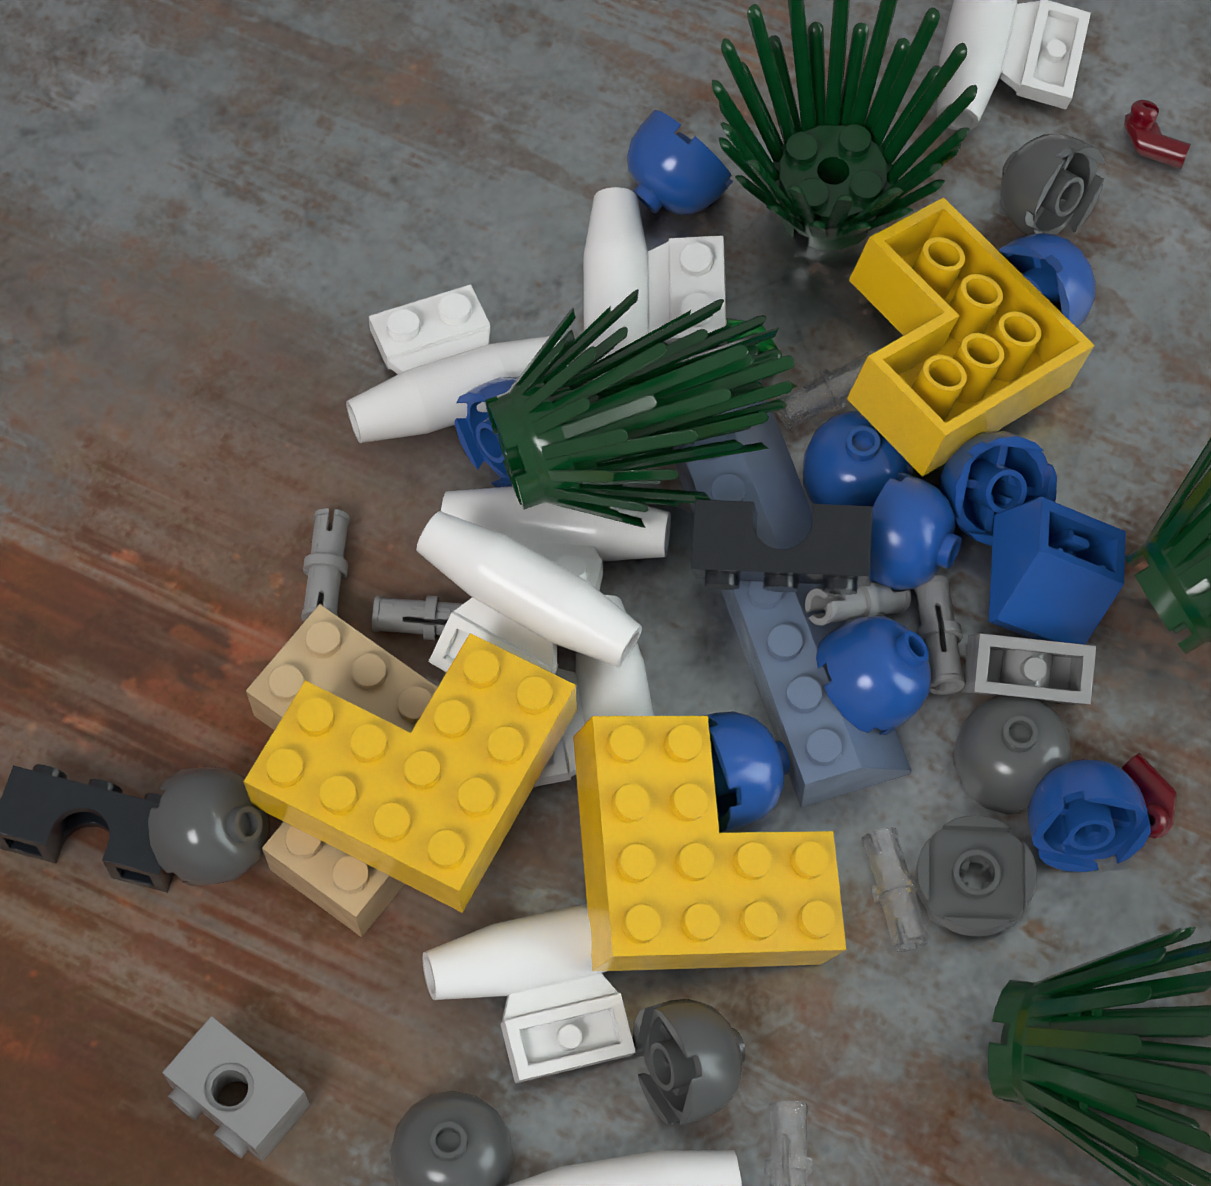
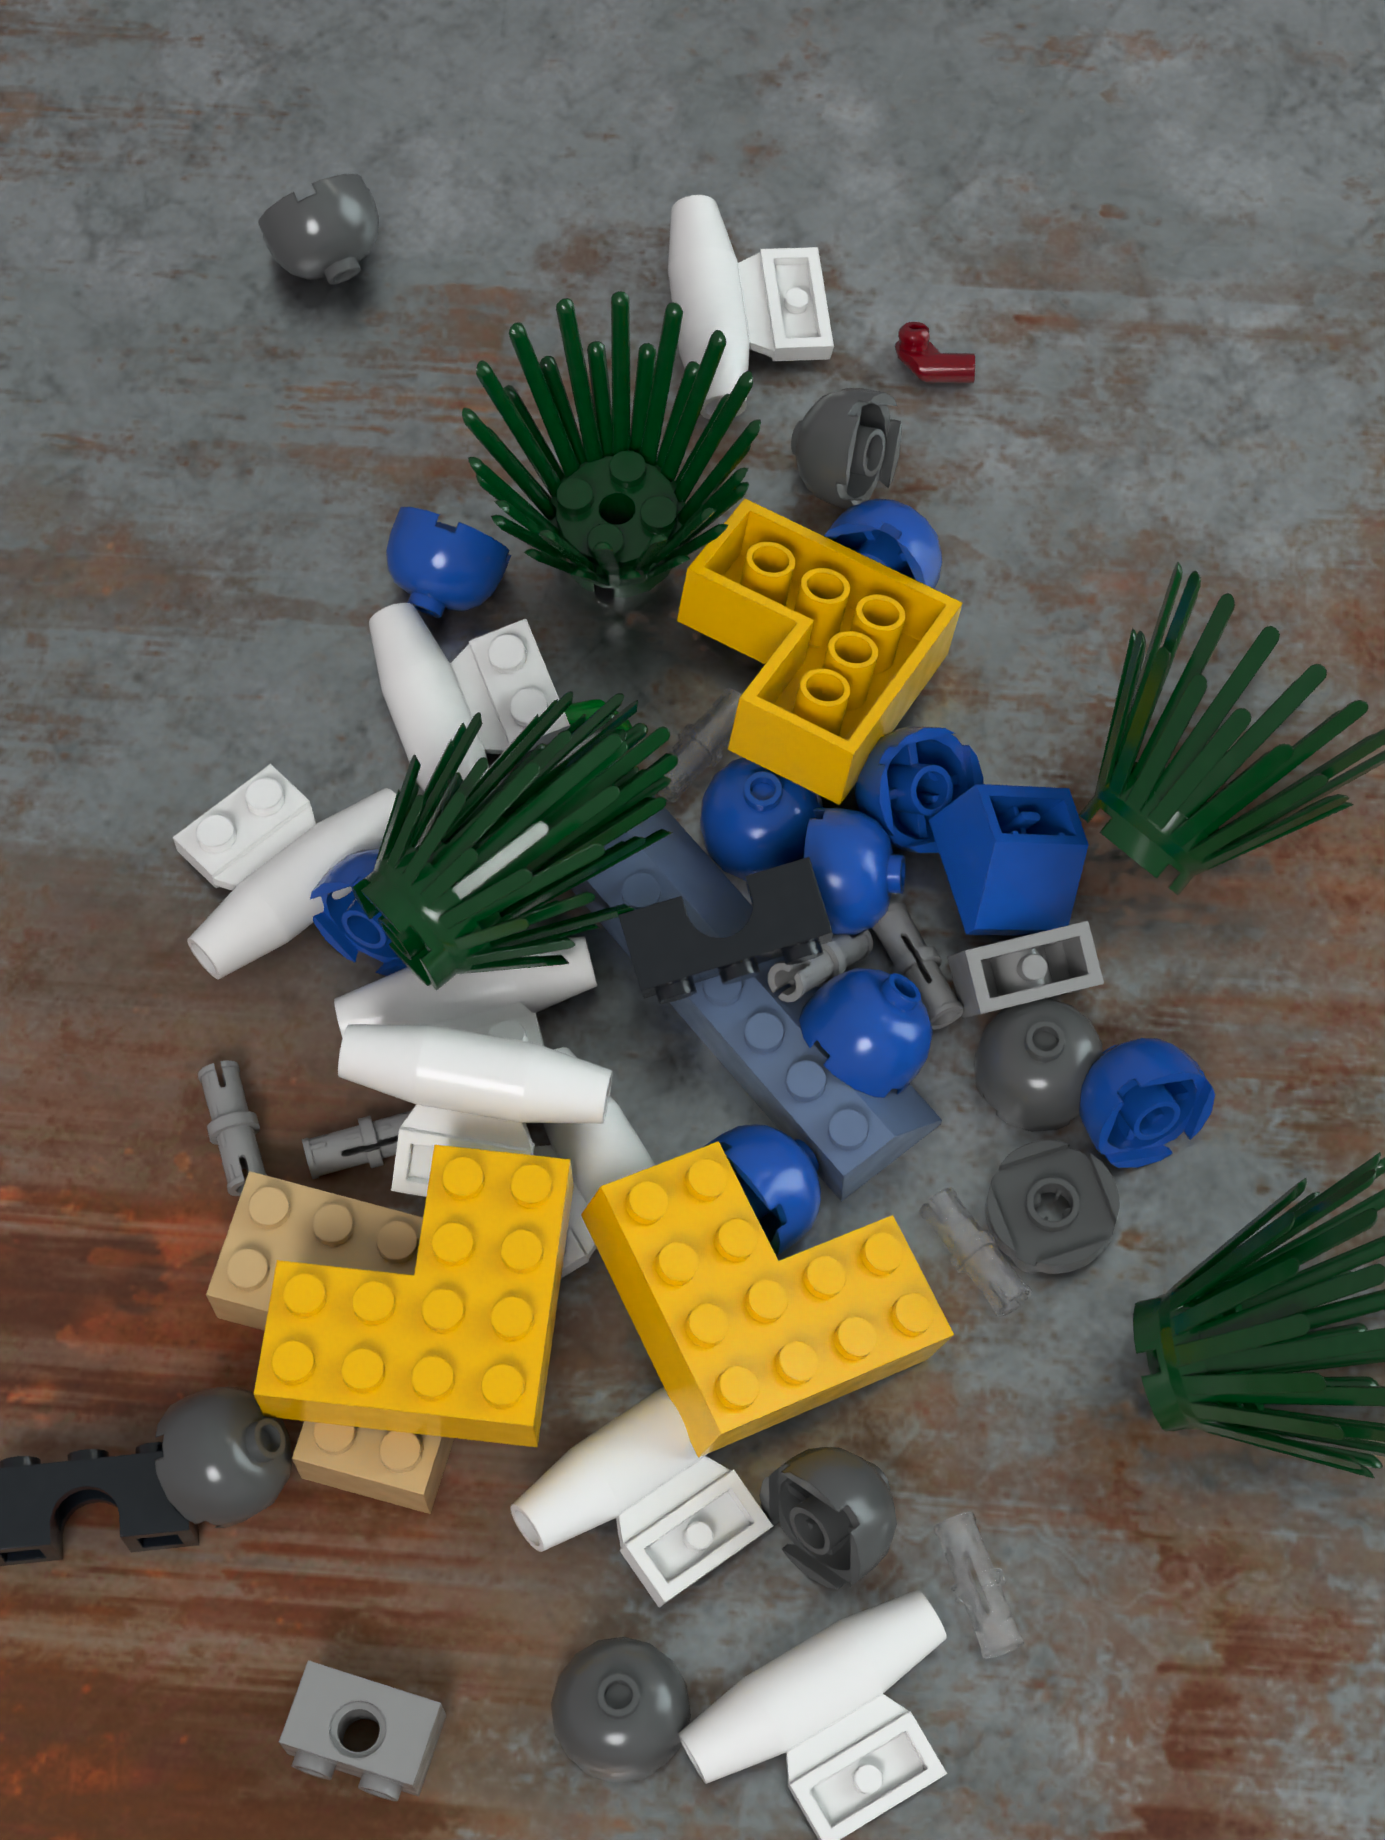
camera: 20 degrees left, 0 degrees up
dark red arm [1121,753,1177,839] -> none

